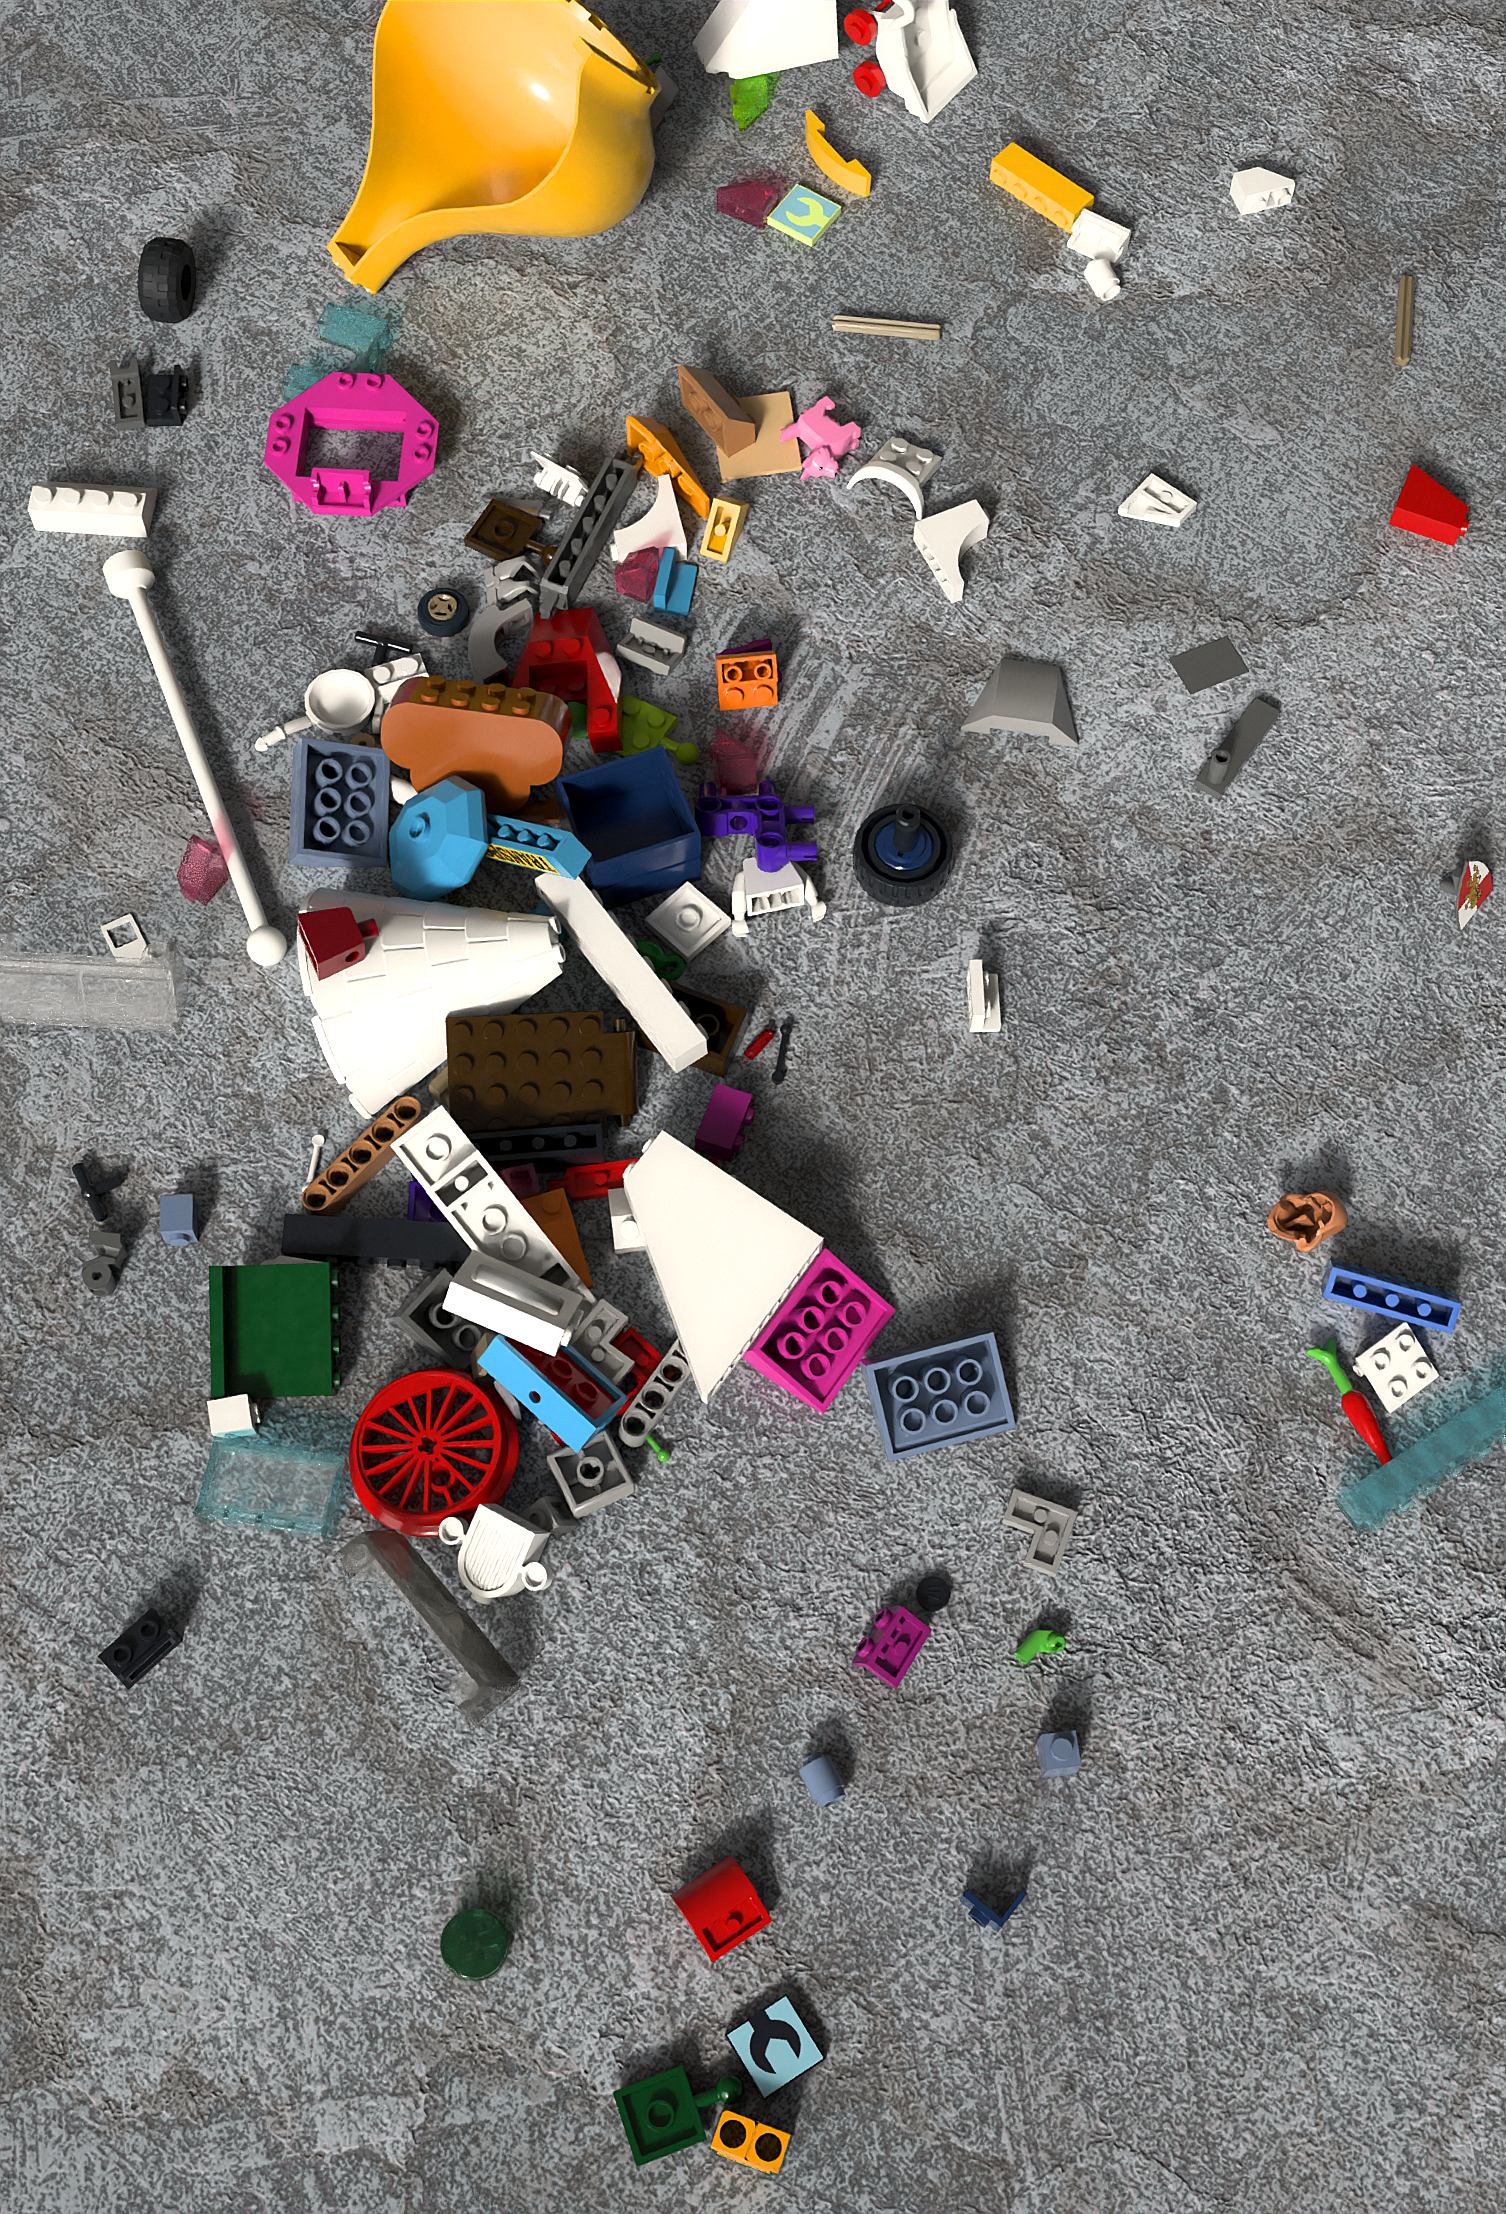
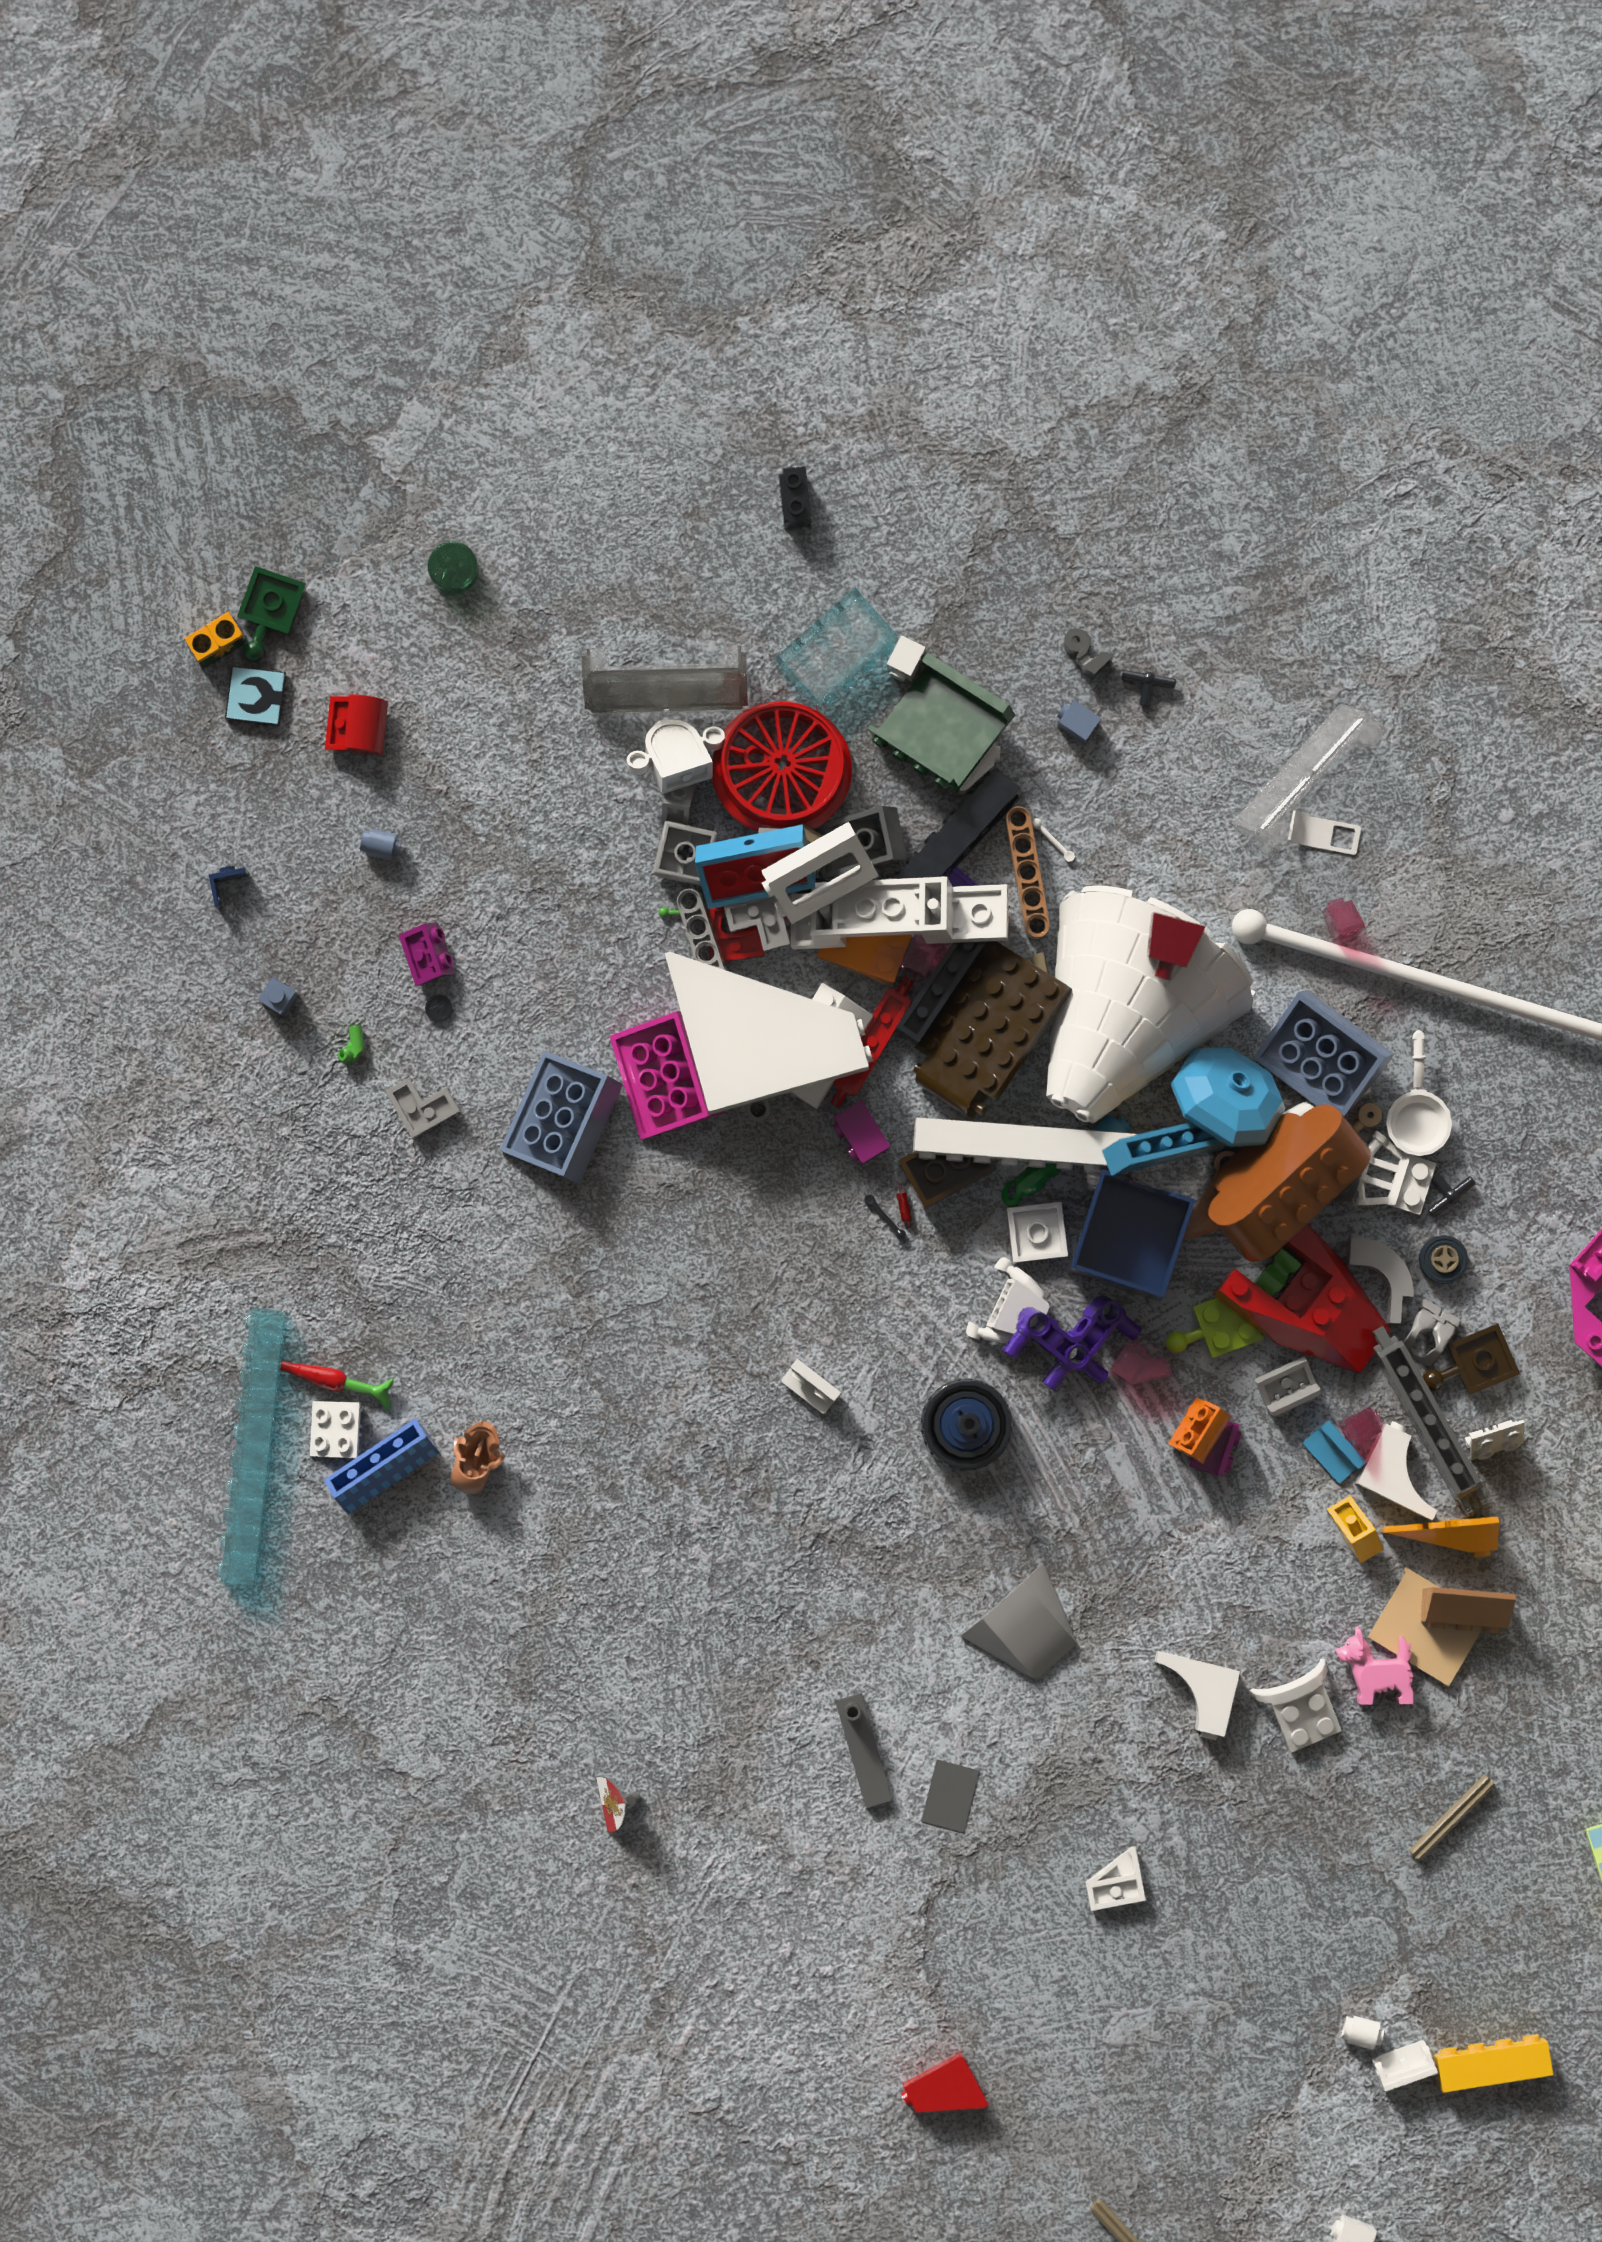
camera: 130 degrees right, 20 degrees up
flat silver piece [481,495,554,523] -> none

